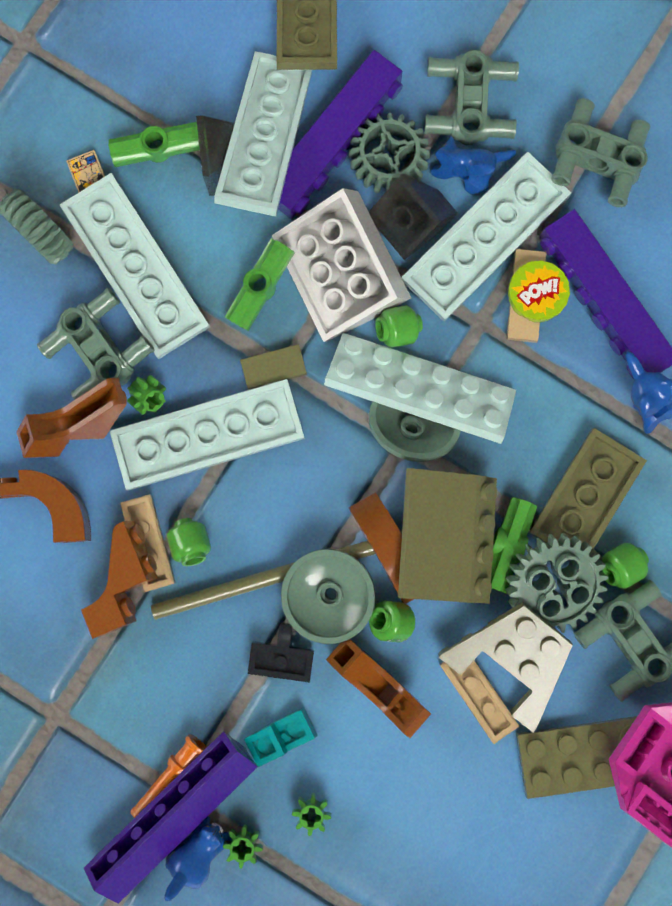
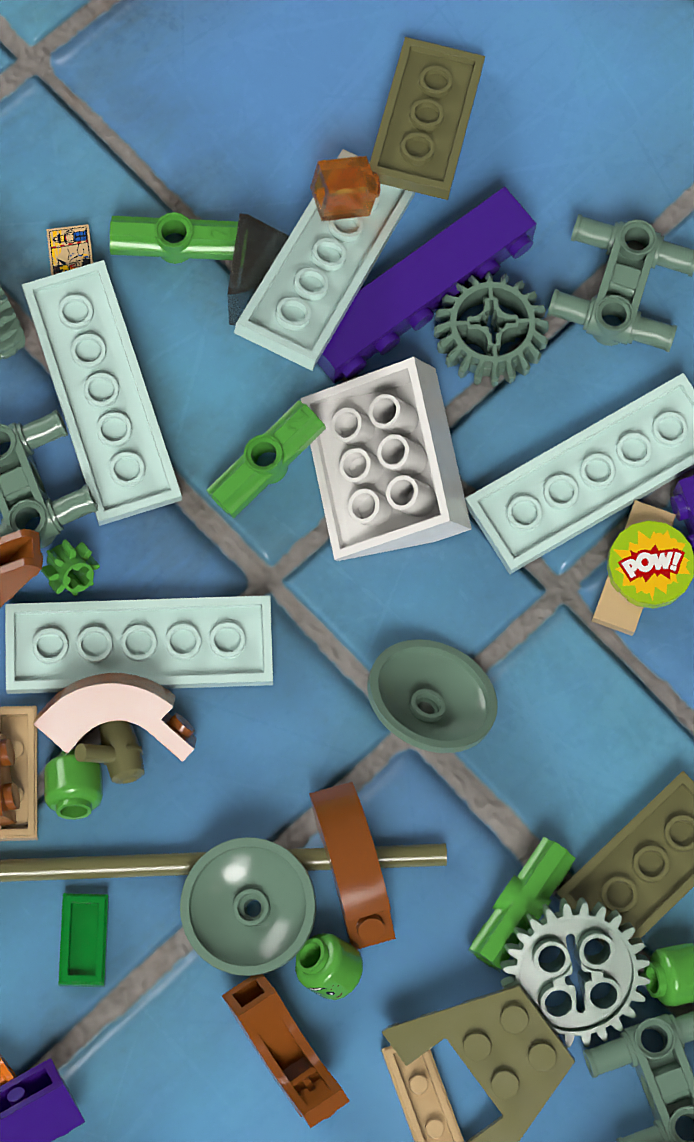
camera: 10 degrees right, 10 degrees down
olive tile [240,344,307,390] -> none
teal slope [244,707,318,767] -> none
black plate [247,622,314,683] -> none
light aqua plate [324,333,516,444] -> none
clear smoke slope [369,173,458,260] -> none
bright green head [375,305,423,347] -> none
olive slope [398,468,497,604] -> none
blue animal [430,136,516,194] -> none
none -> arch [34,673,197,762]
none -> green tile [58,893,109,987]
none -> olive piece [74,721,145,784]
none -> clear orange brick [310,156,380,221]

